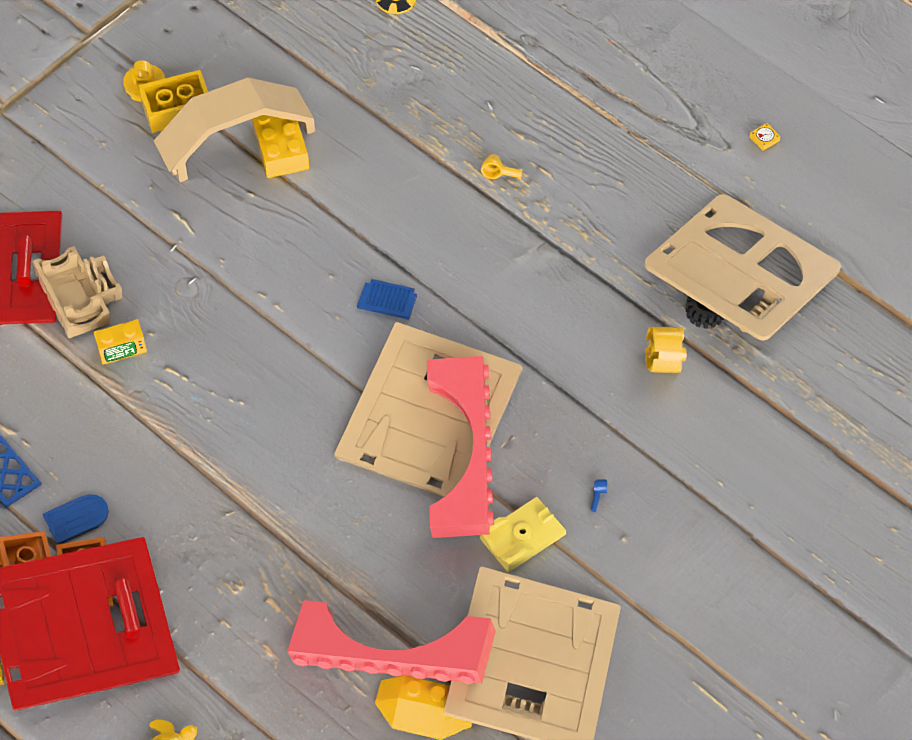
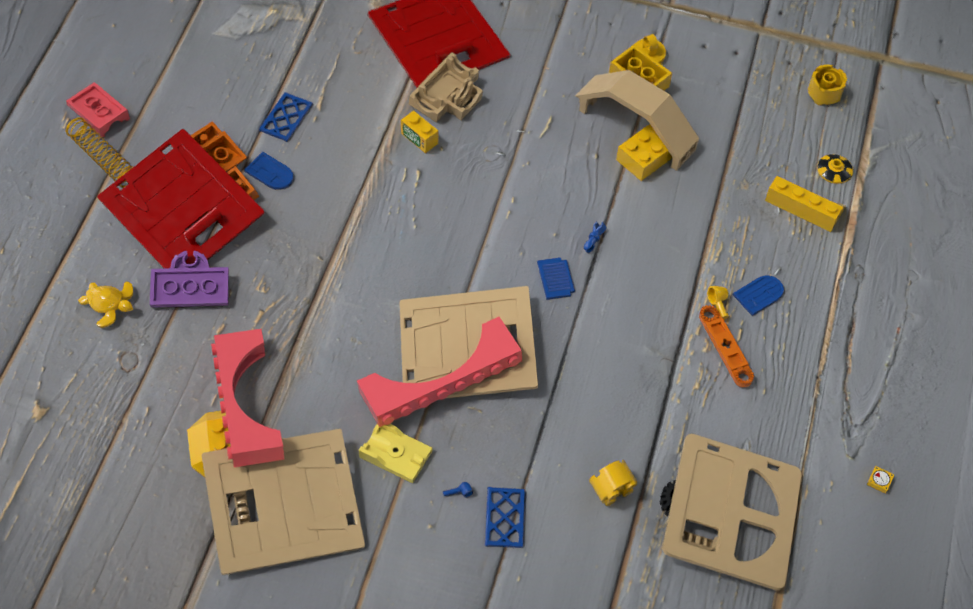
camera: 60 degrees right, 0 degrees up
none -> medium lavender plate [150,251,229,307]
none -> blue window [485,487,525,548]
none -> blue piece [583,221,606,253]
none -> orange piece [699,305,754,387]
none -> blue window [733,275,784,316]
none -> yellow wedge [765,176,846,232]

